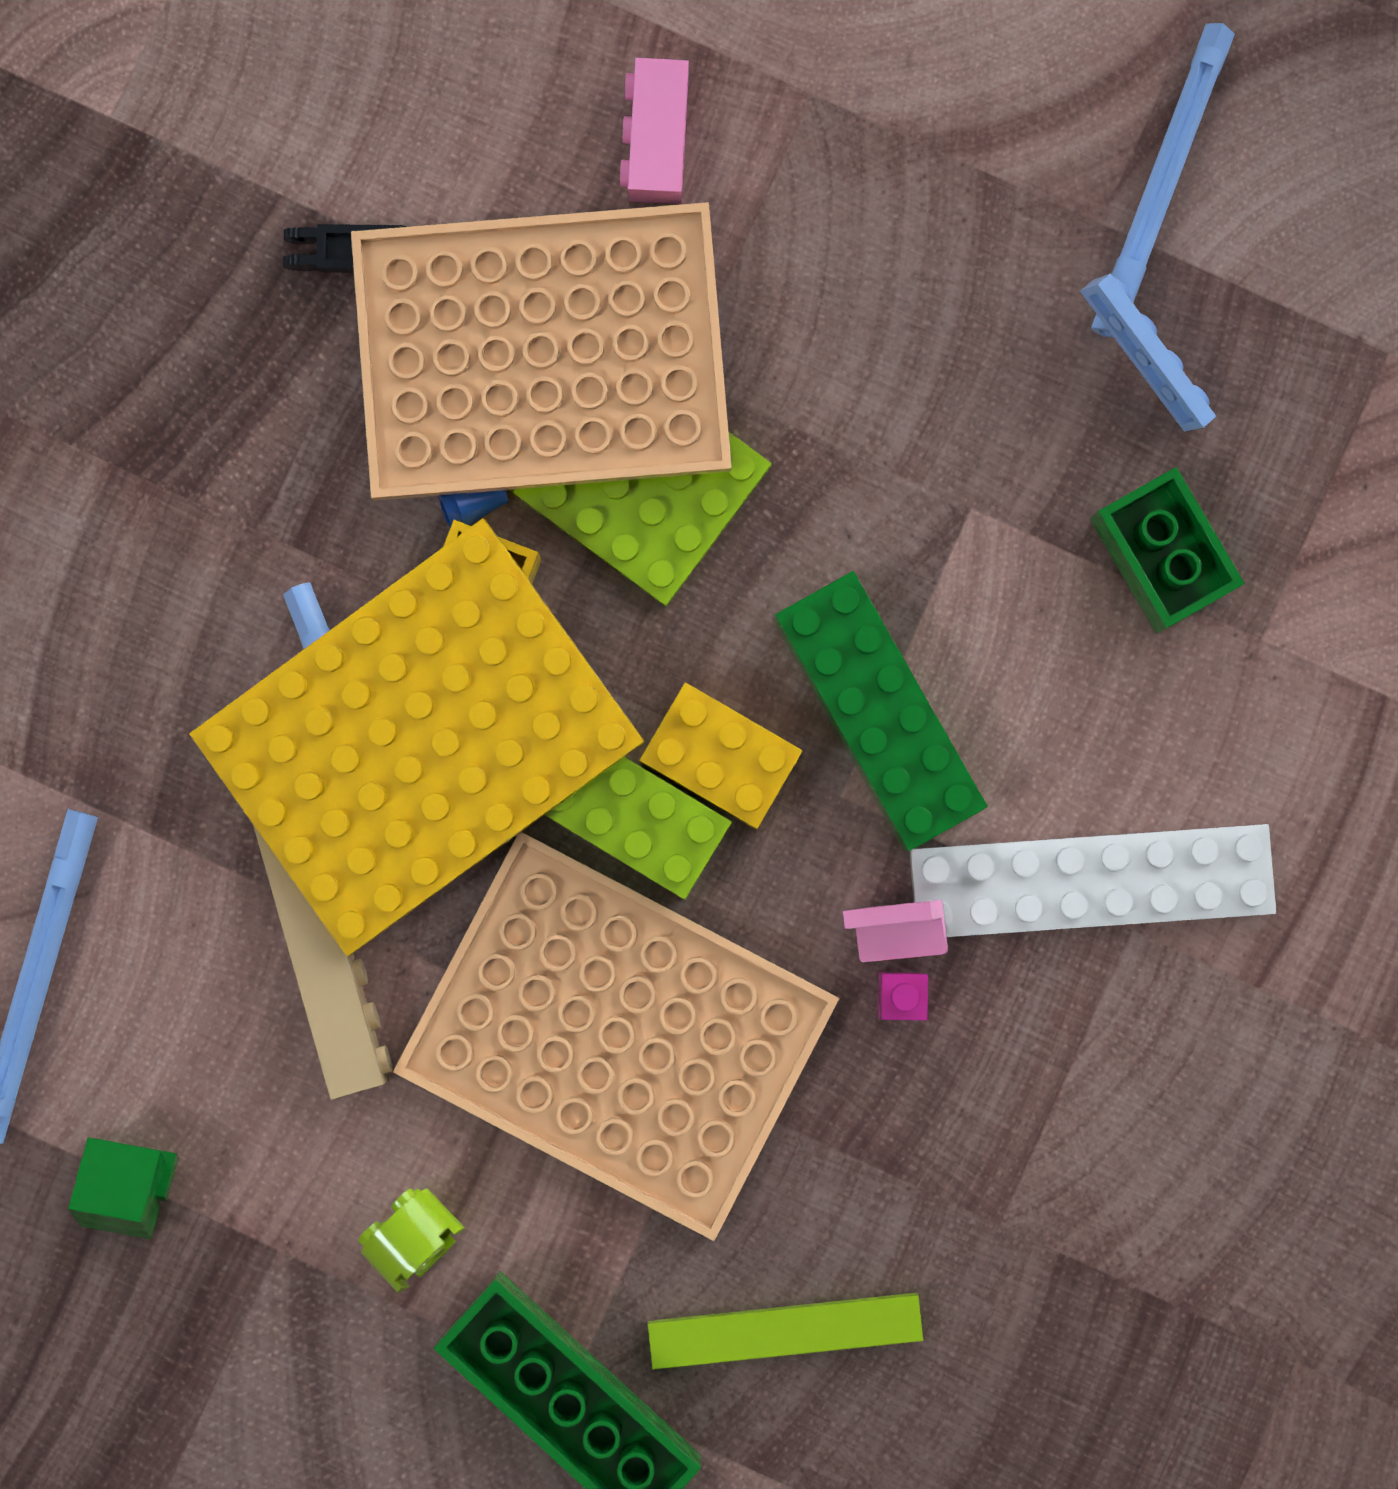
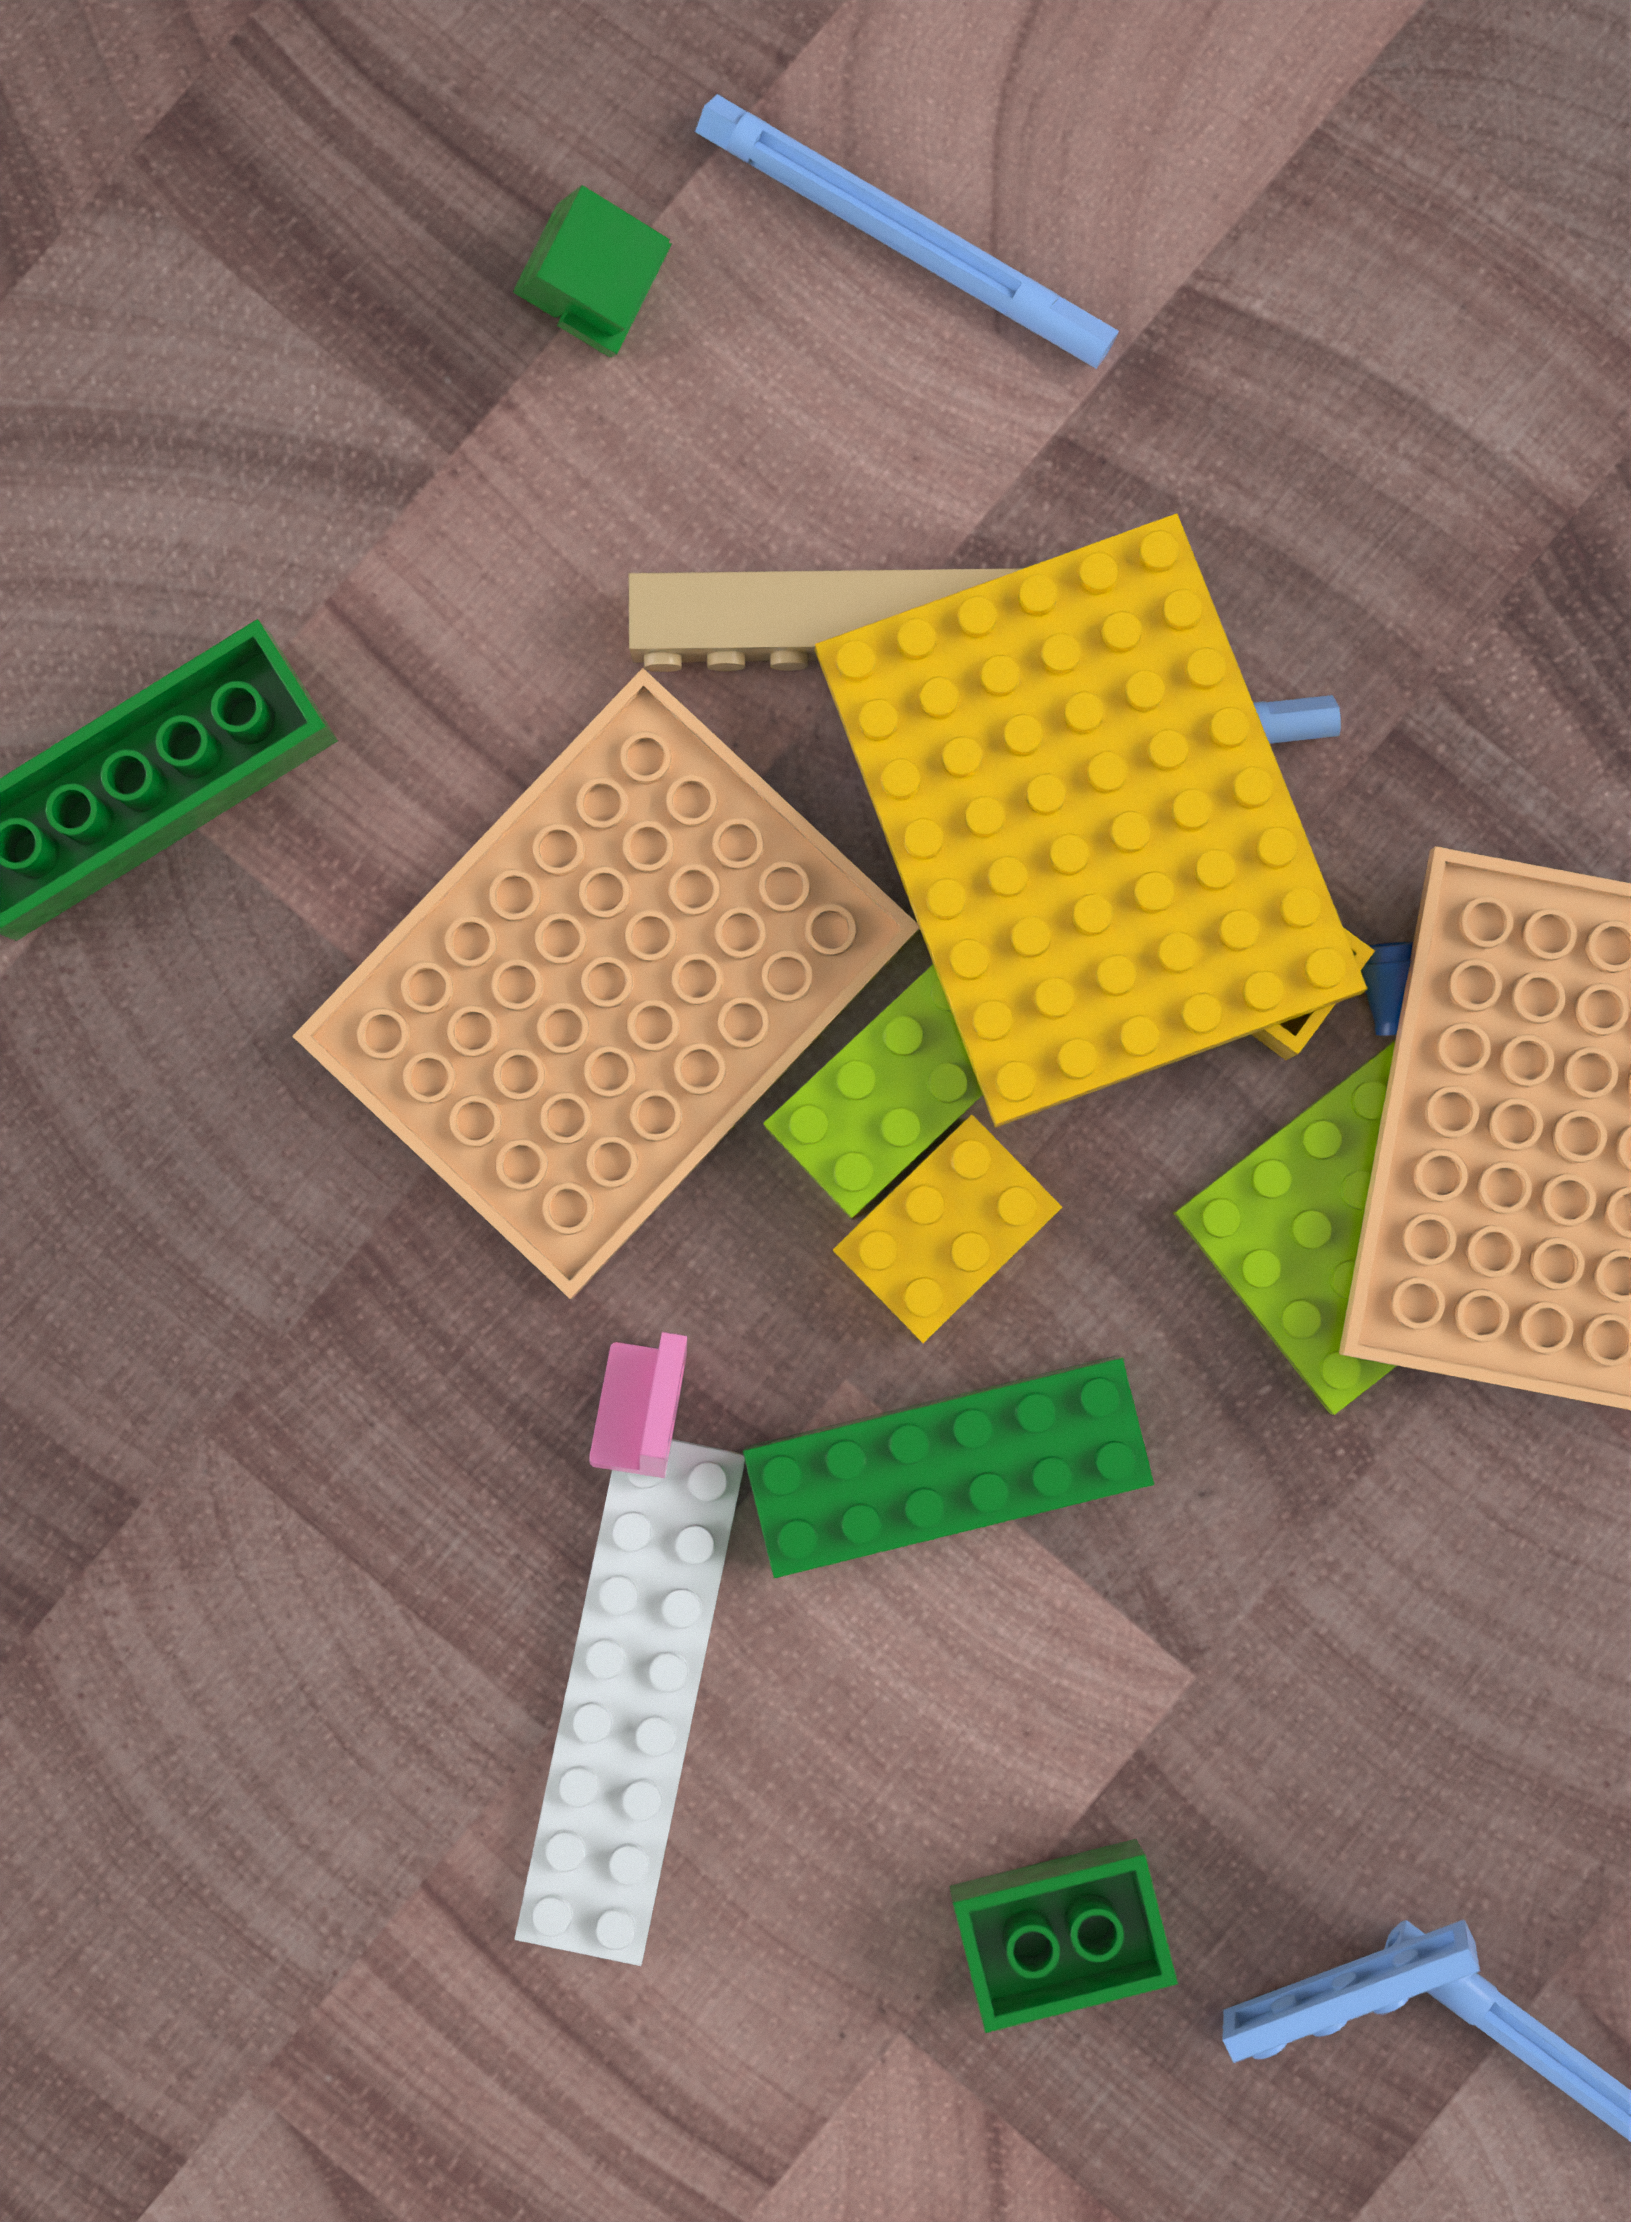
camera: 110 degrees right, 0 degrees up
lime brick [357,1188,466,1294] -> none
lime tile [648,1293,923,1370] -> none
dark pink brick [877,972,928,1021] -> none

